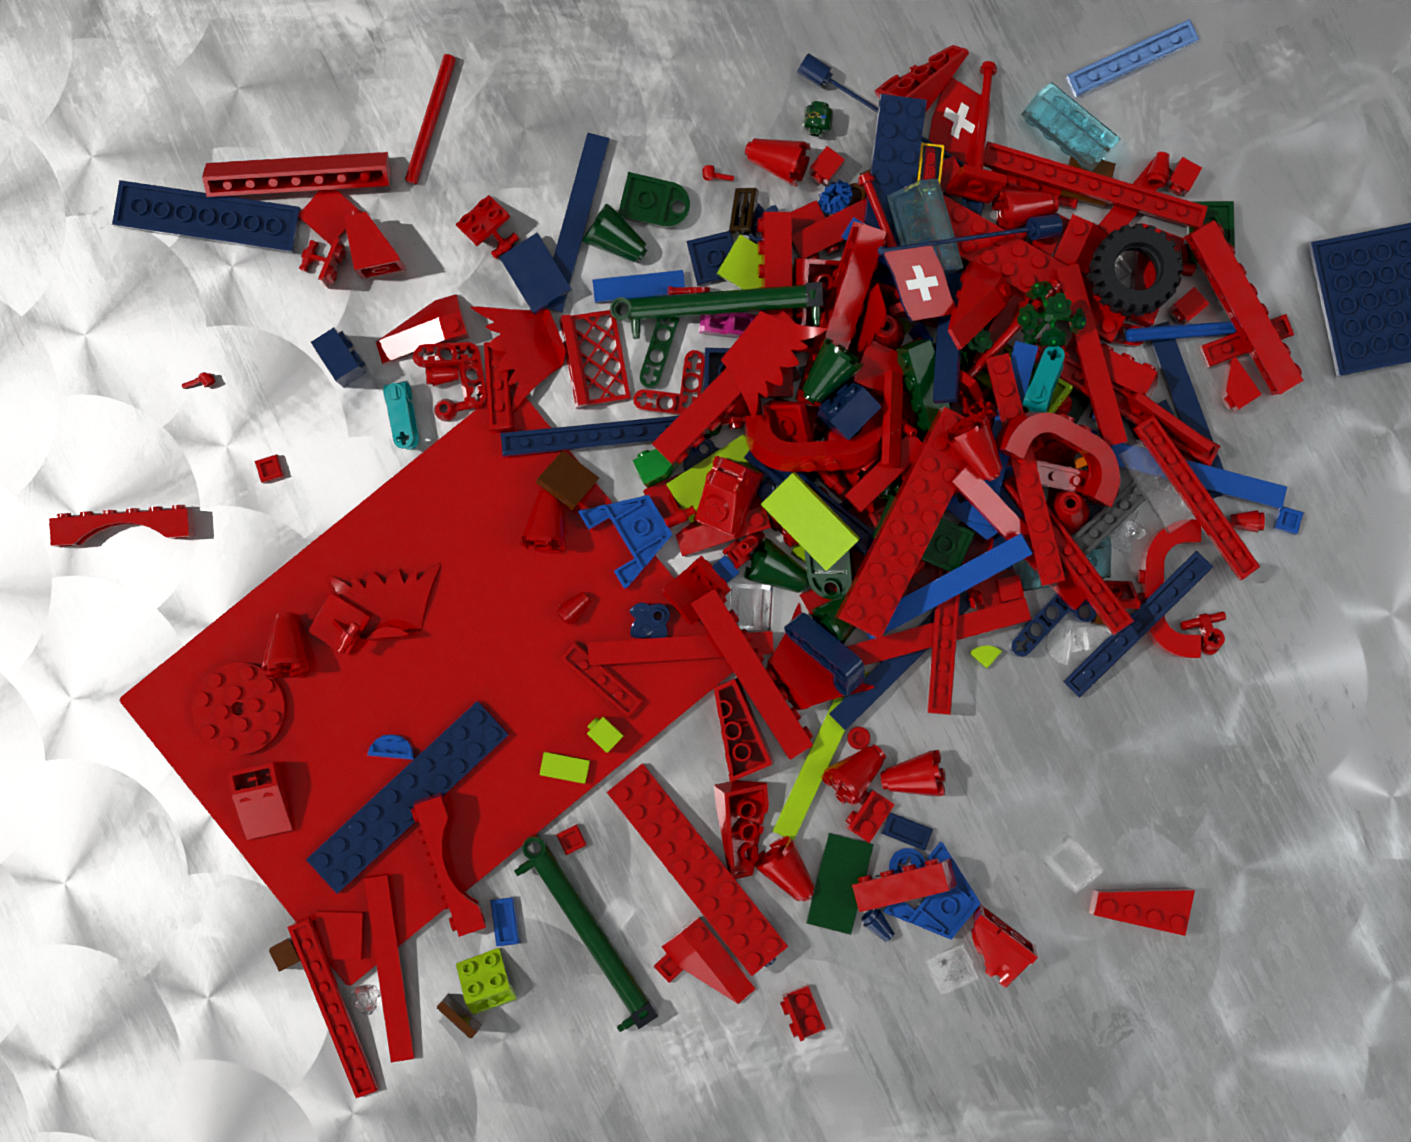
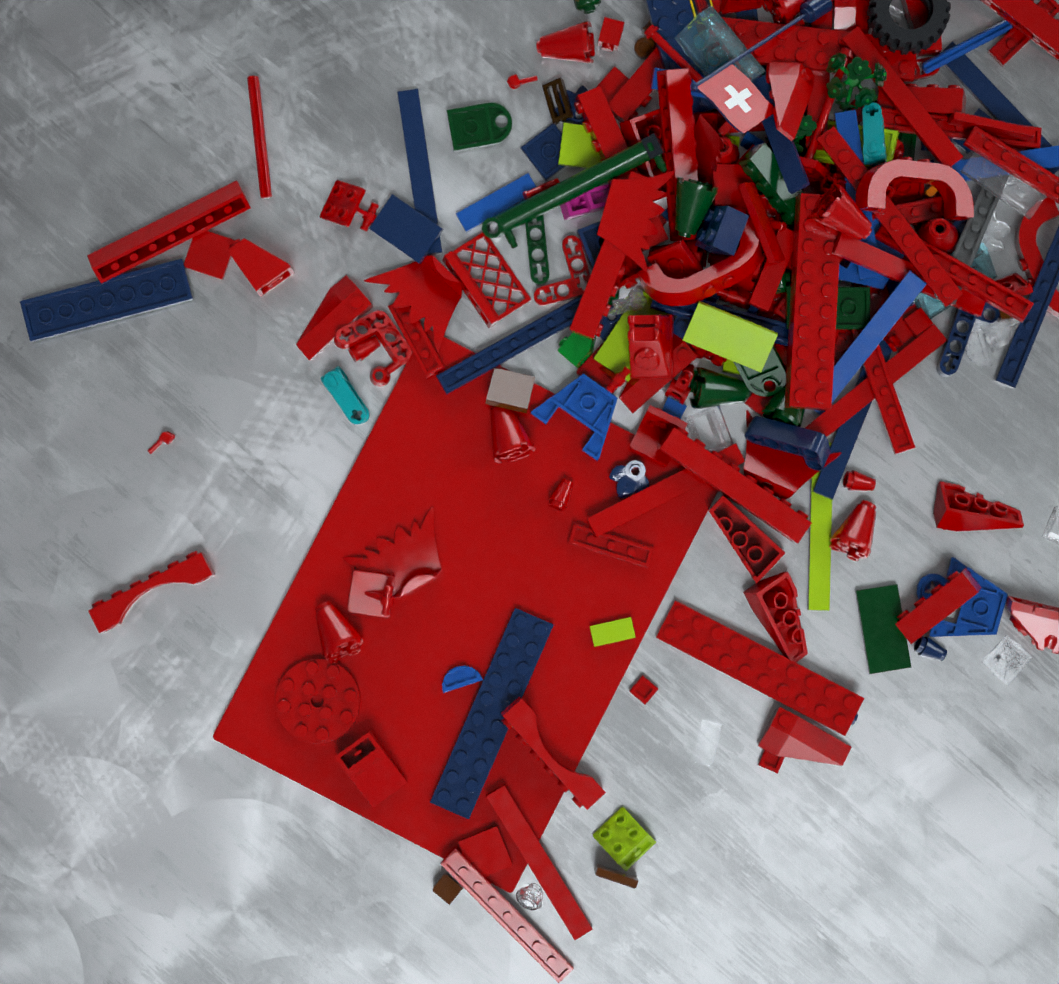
camera: 25 degrees left, 0 degrees up
red tile [255,454,285,483] -> none
red plate [299,237,347,288] -> none
dark blue brick [311,327,366,388] -> none
blue tile [490,897,521,947] -> none
dark green piece [514,834,658,1032] -> none
dark green cone [582,204,647,262] -> none
lime brick [587,717,624,753] -> none
red cone [754,836,815,902] -> none
red bracket [780,984,826,1042] -> none
blue gear [818,179,852,214] -> none
red bracket [845,789,895,843] -> none
red tile [847,726,871,750] -> none
red cone [881,750,946,797] -> none
dark blue tile [881,812,933,851] -> none
lime tile [969,645,1002,668] -> none
red brick [1169,287,1210,325] -> none
red slope [1221,357,1262,413] -> none
none -> clear plate [609,289,647,315]
none -> red cone [843,470,876,491]
none -> red wedge [933,481,1024,532]

